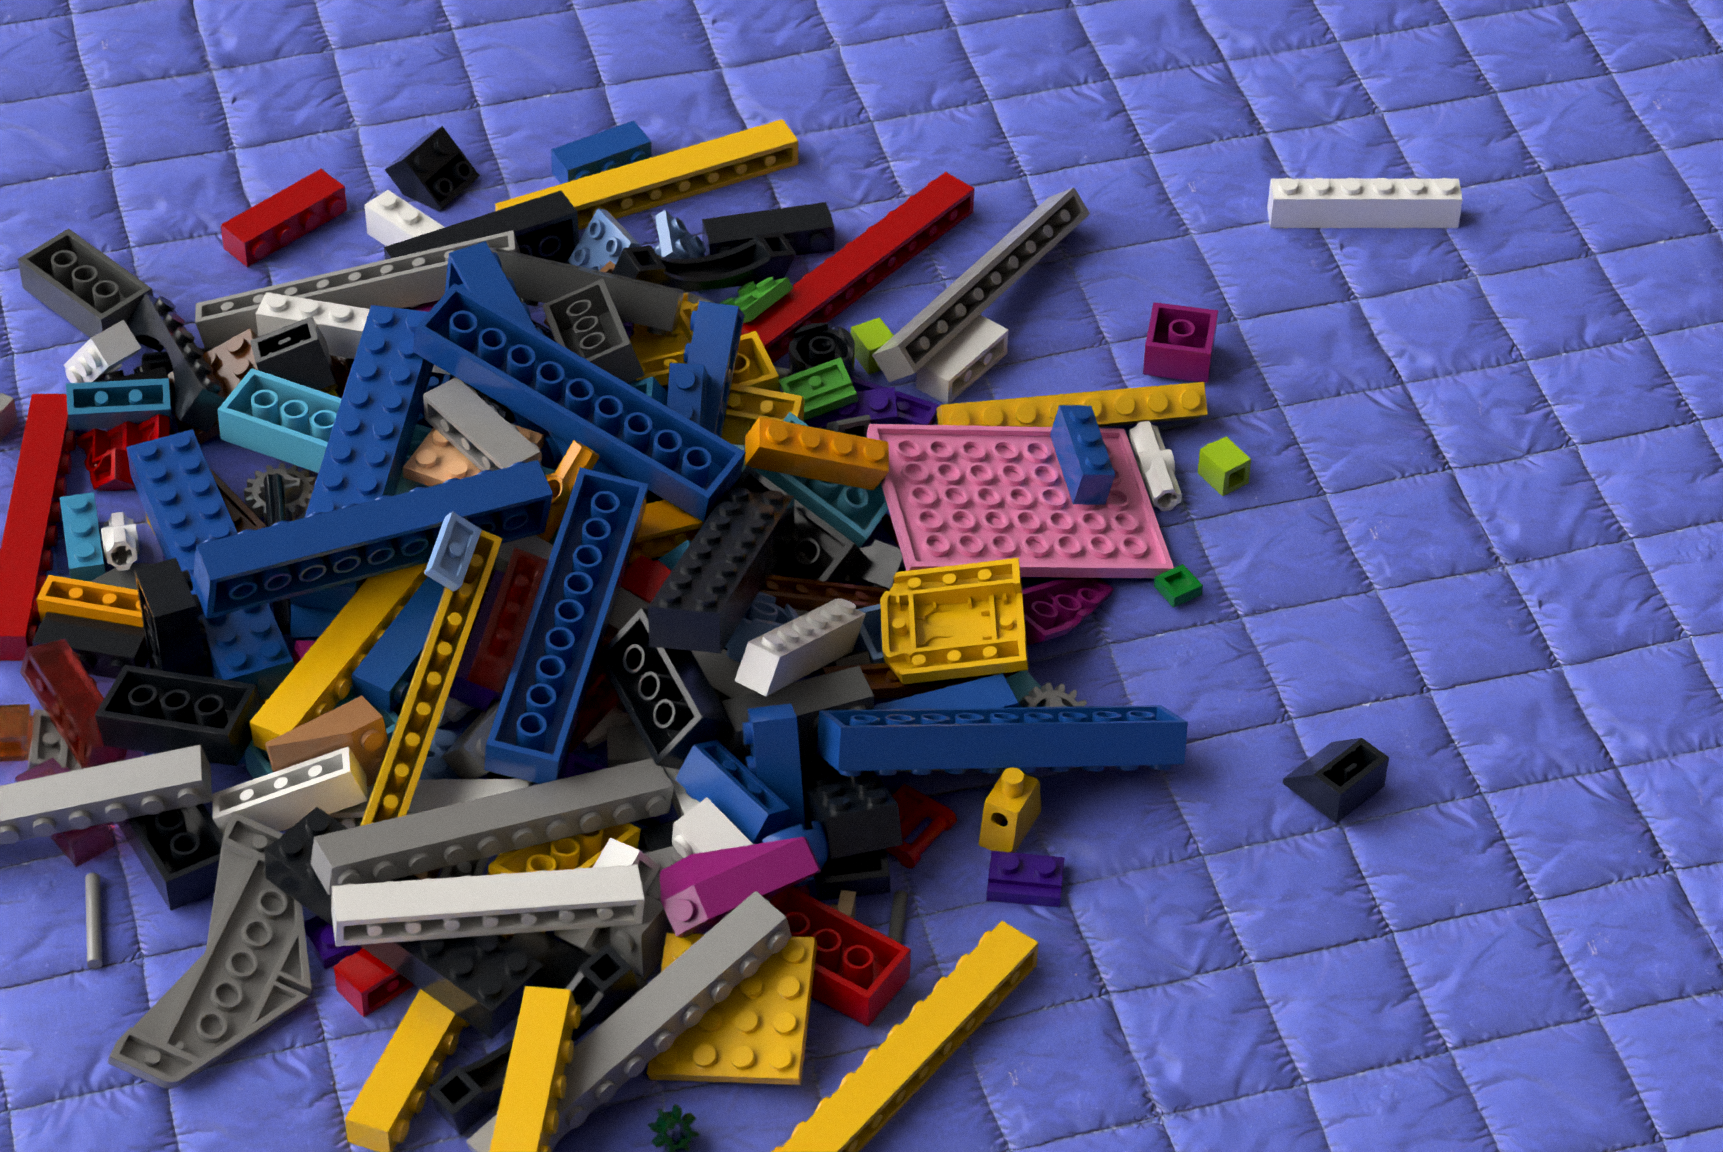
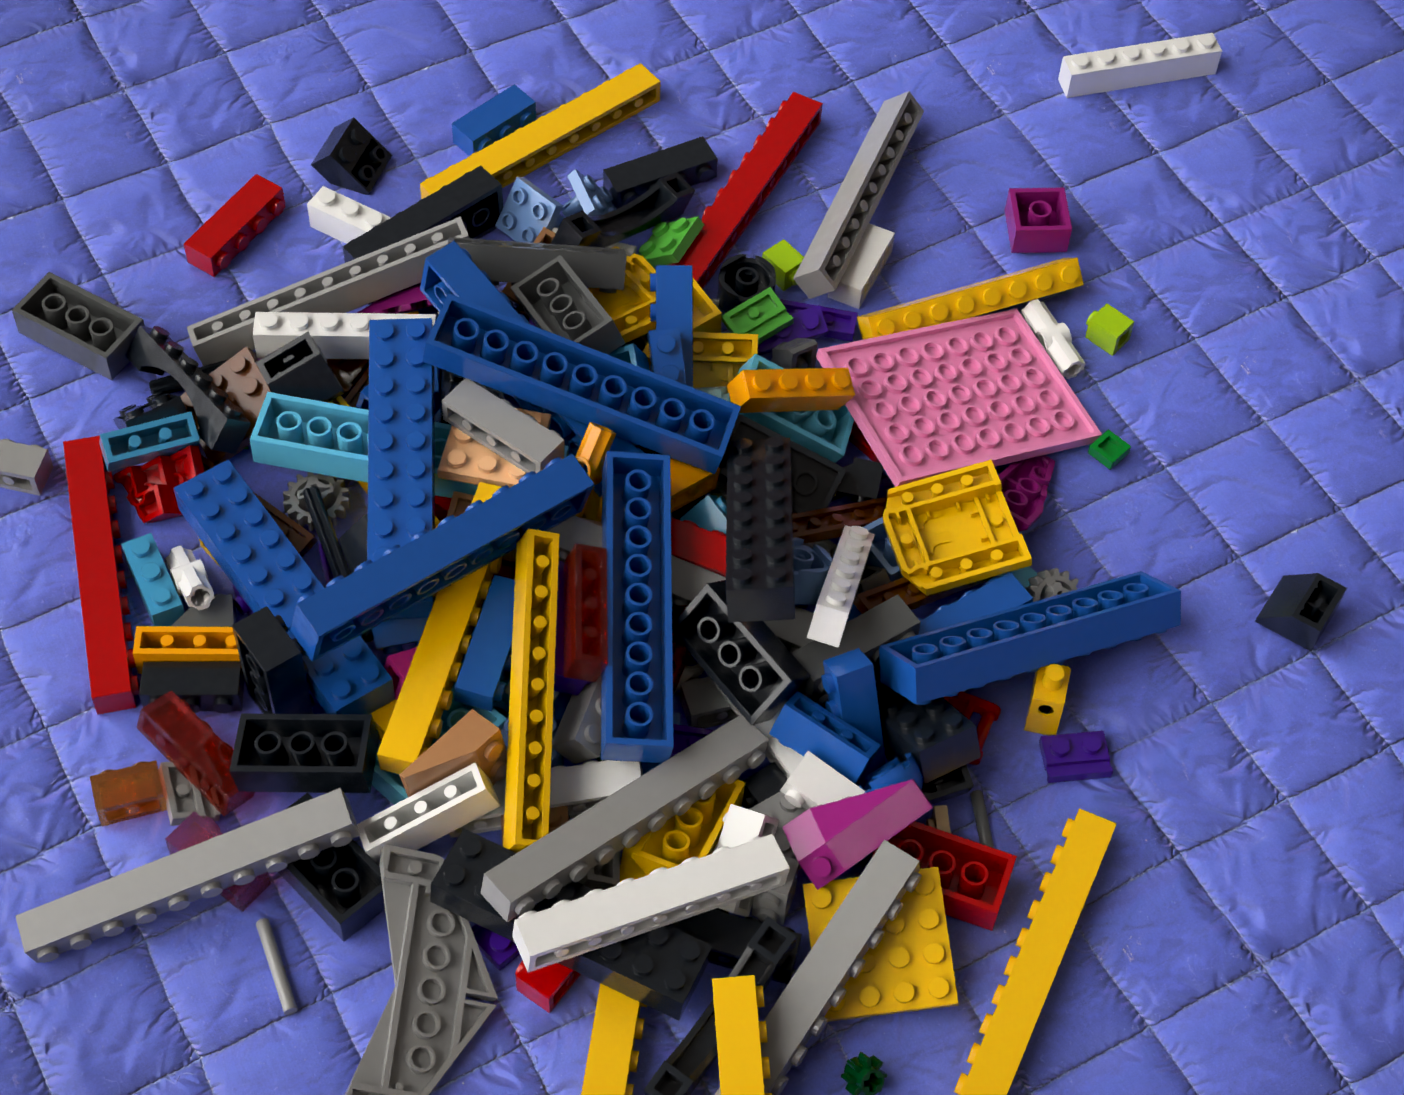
camera: 15 degrees left, 10 degrees up
white arch [64,319,141,383] -> none
light blue plate [424,511,482,592] -> none
blue brick [1050,405,1115,505] -> none

